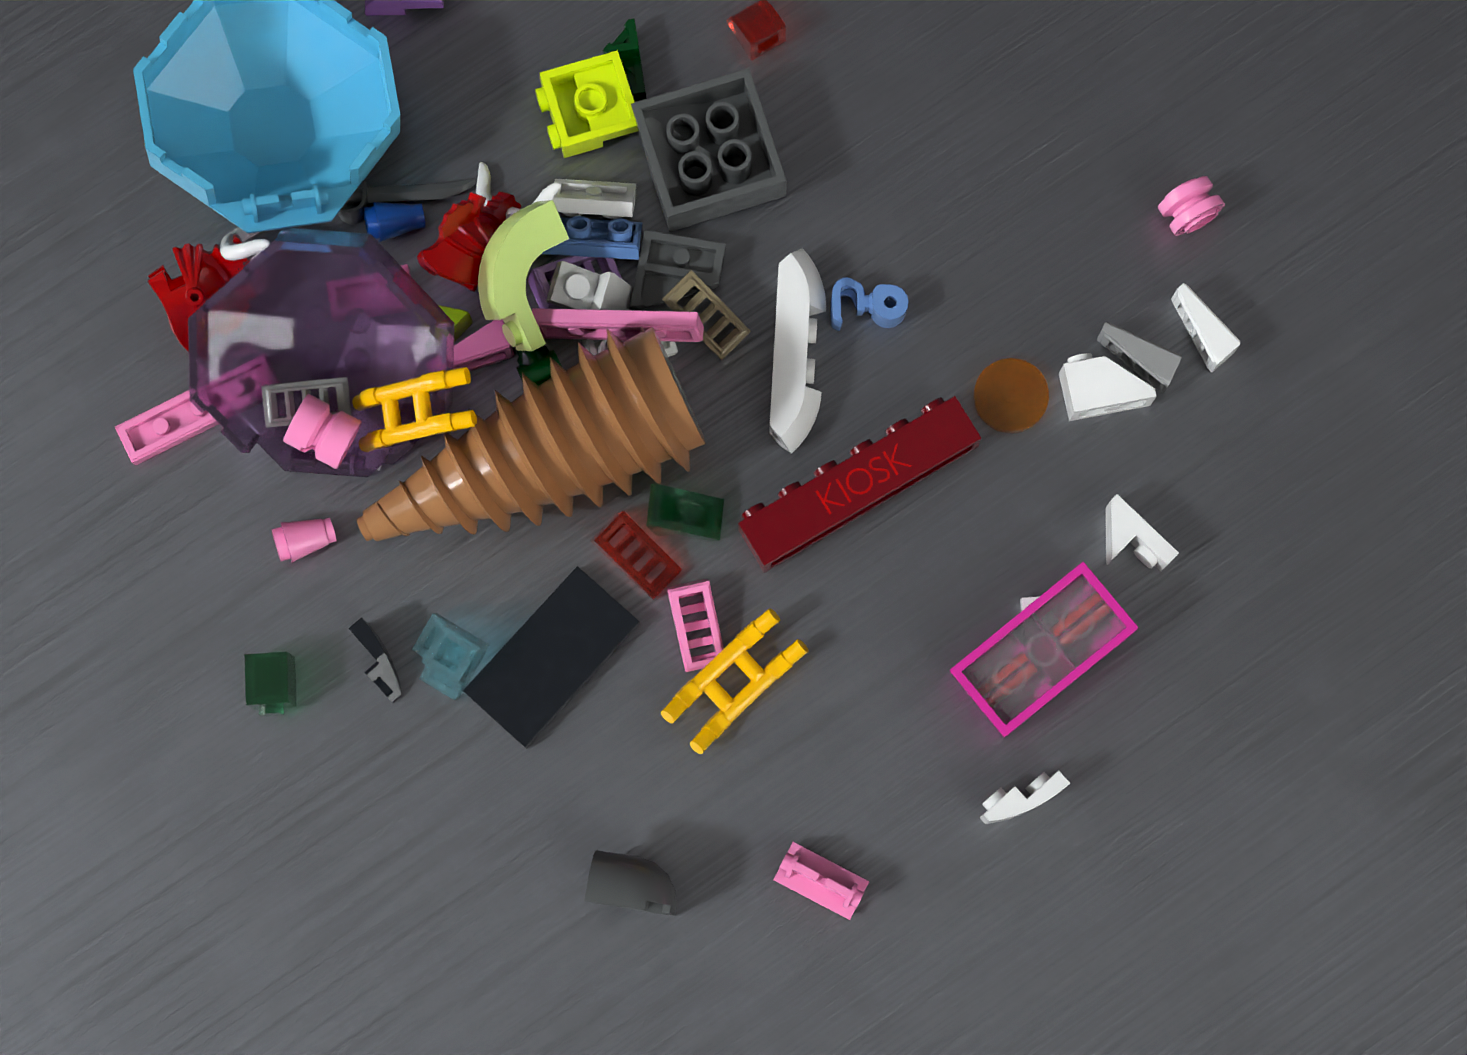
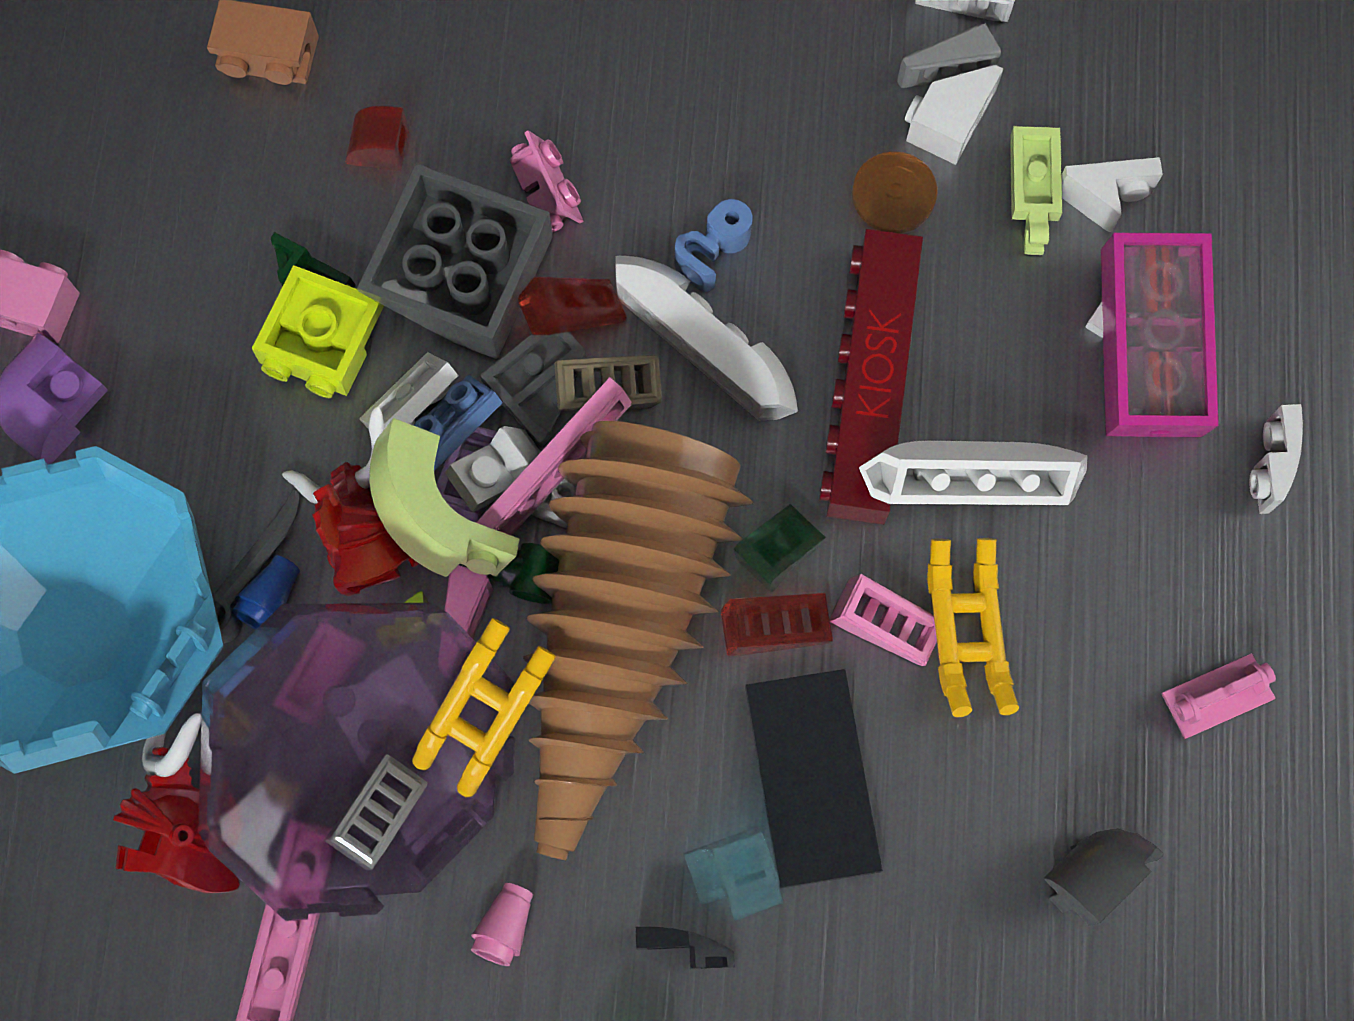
camera: 55 degrees left, 5 degrees down
bright pink wheel [283,394,362,469] -> none
none -> bright pink hinge [510,130,584,232]
none -> clear red slope [518,277,627,335]
none -> white brick [859,441,1087,505]
none -> yellowish green plate [1010,126,1062,255]

